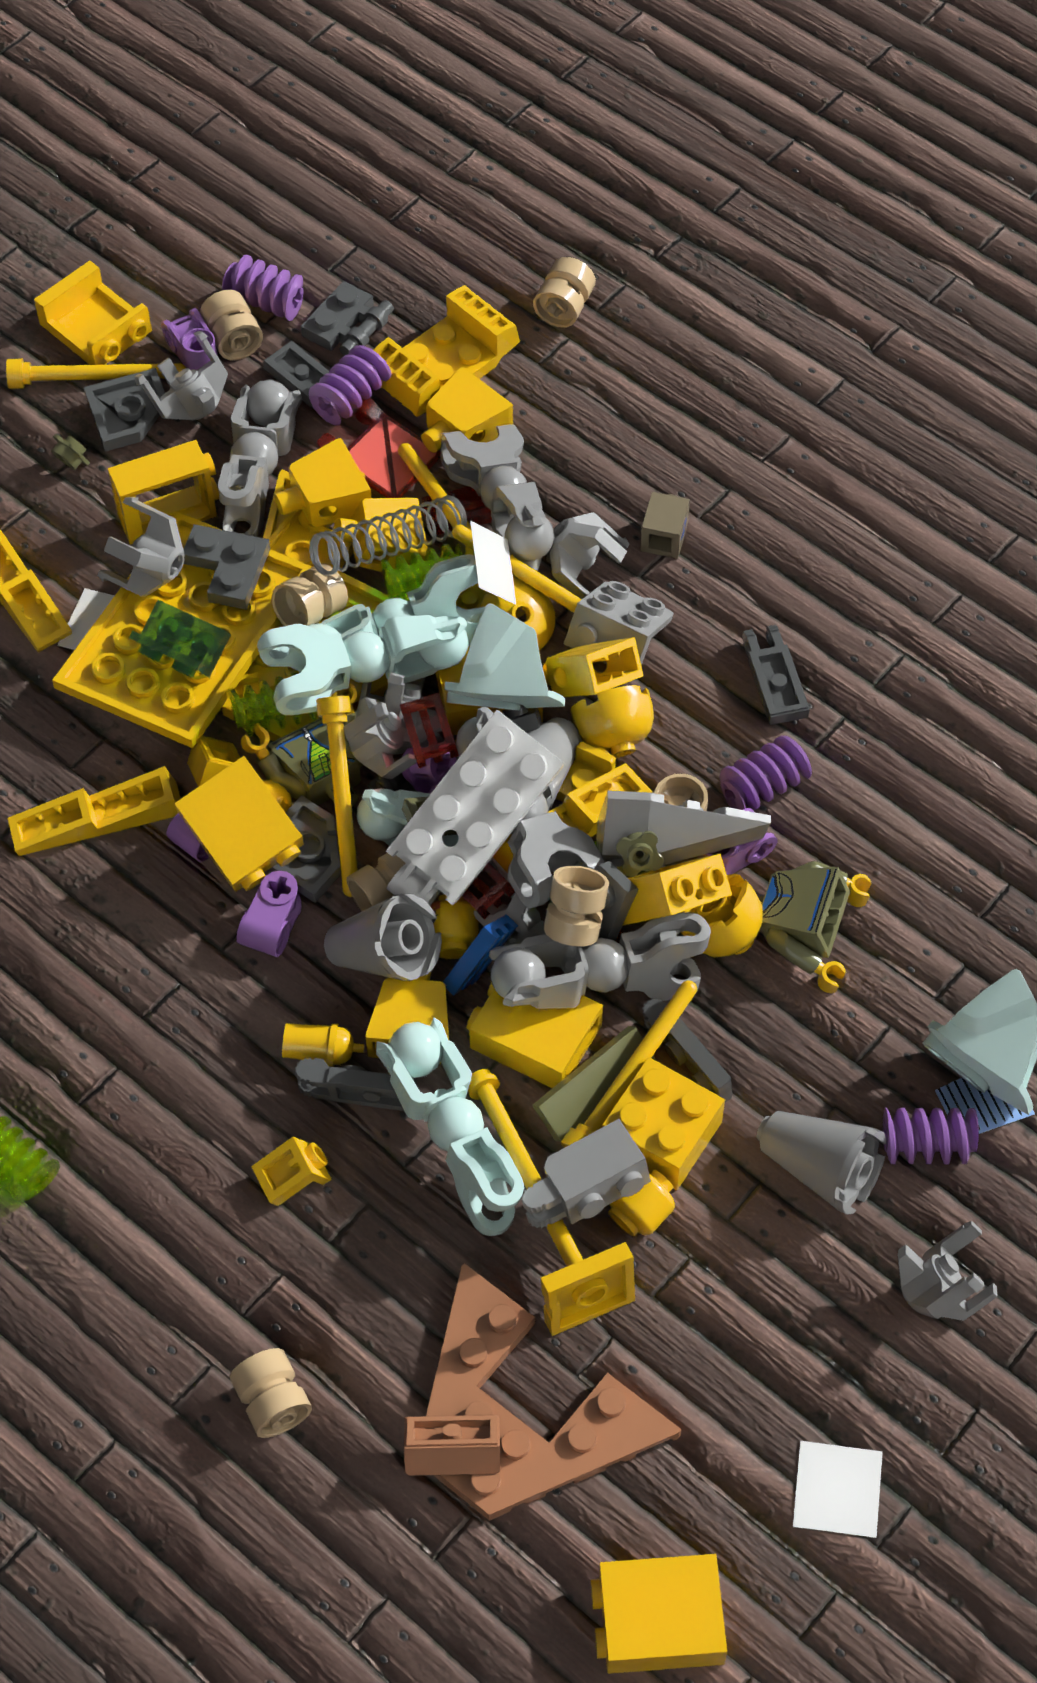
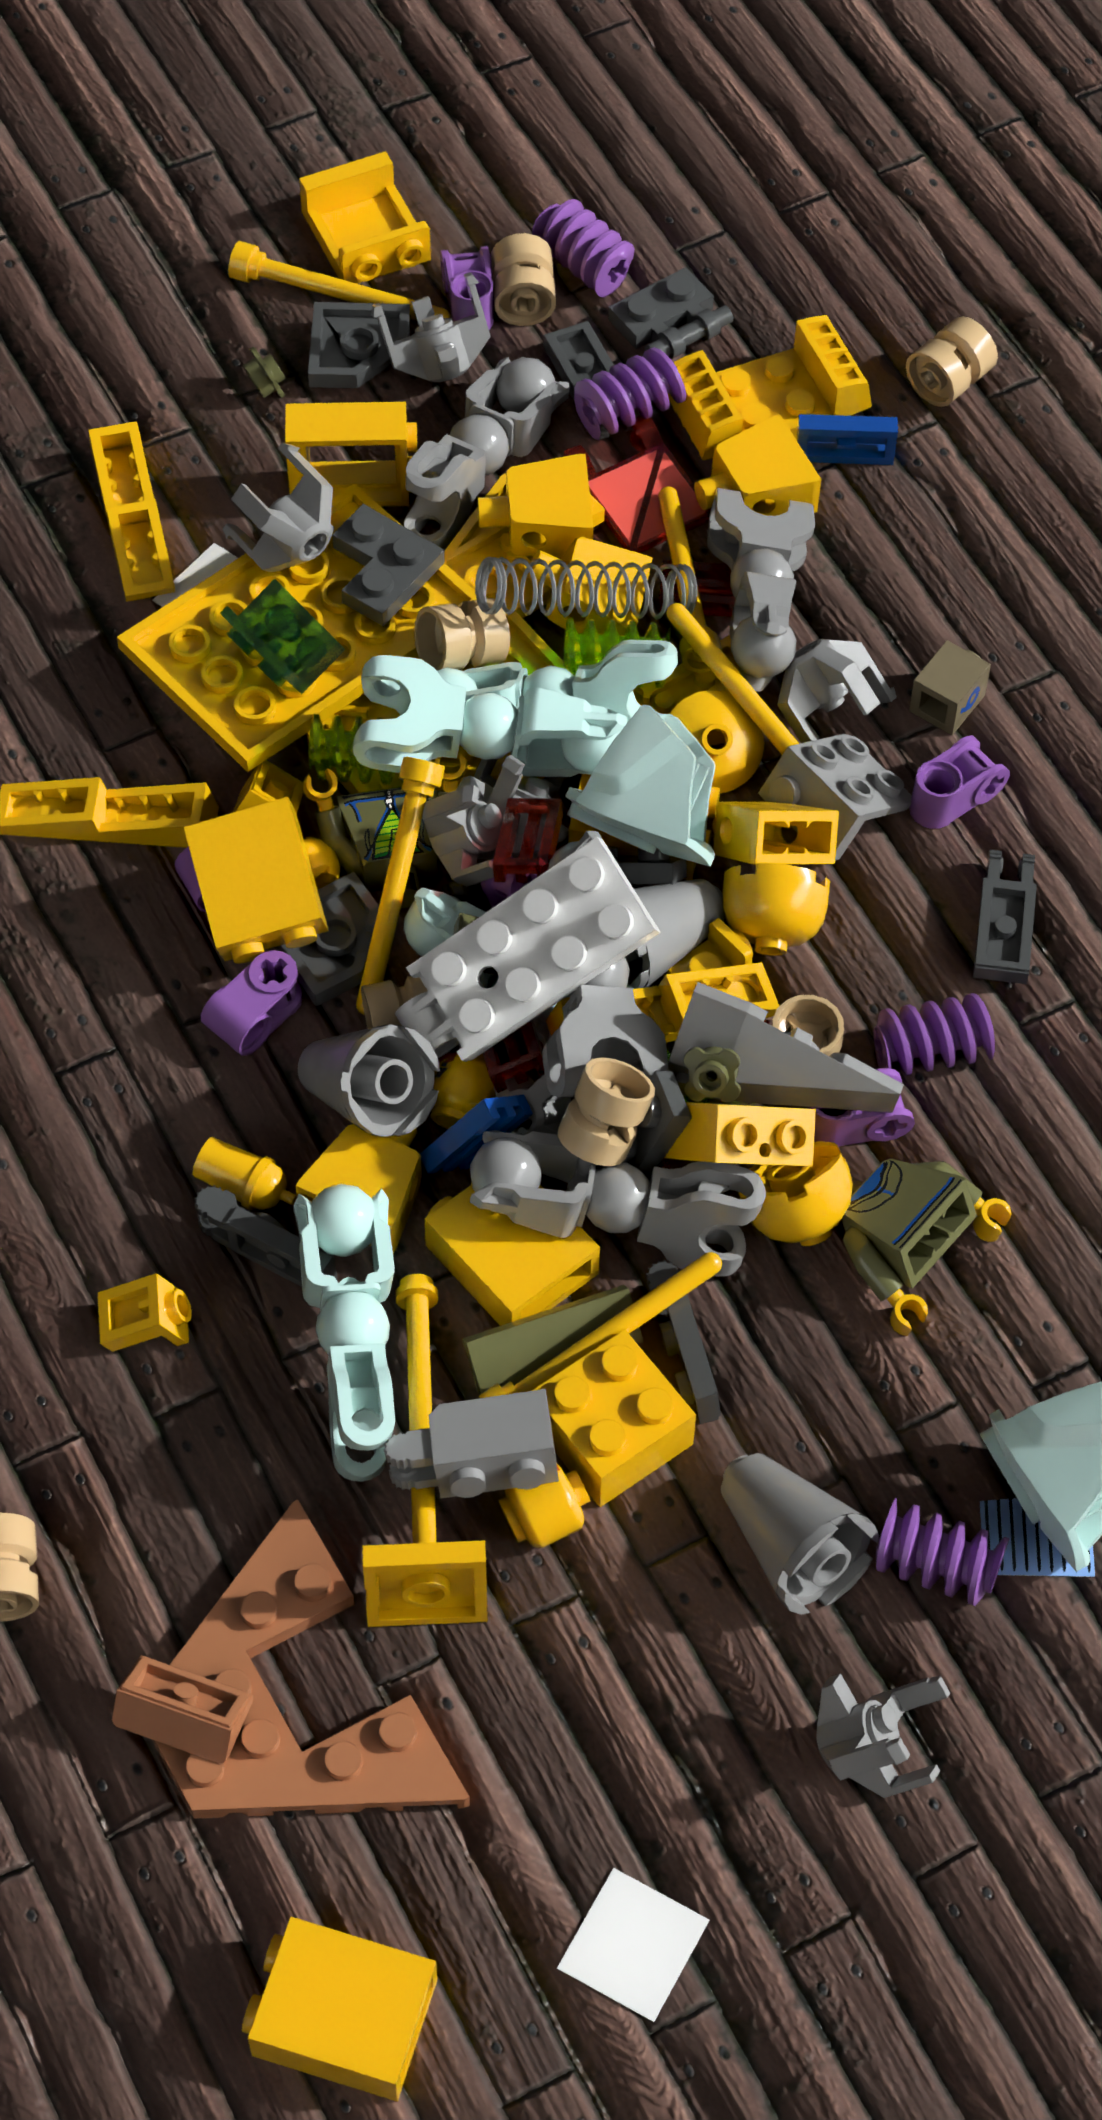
camera: 20 degrees right, 0 degrees up
white sticker [470,521,516,605] -> none
none -> blue tile [797,414,898,465]
none -> medium lavender piece [909,735,1010,829]

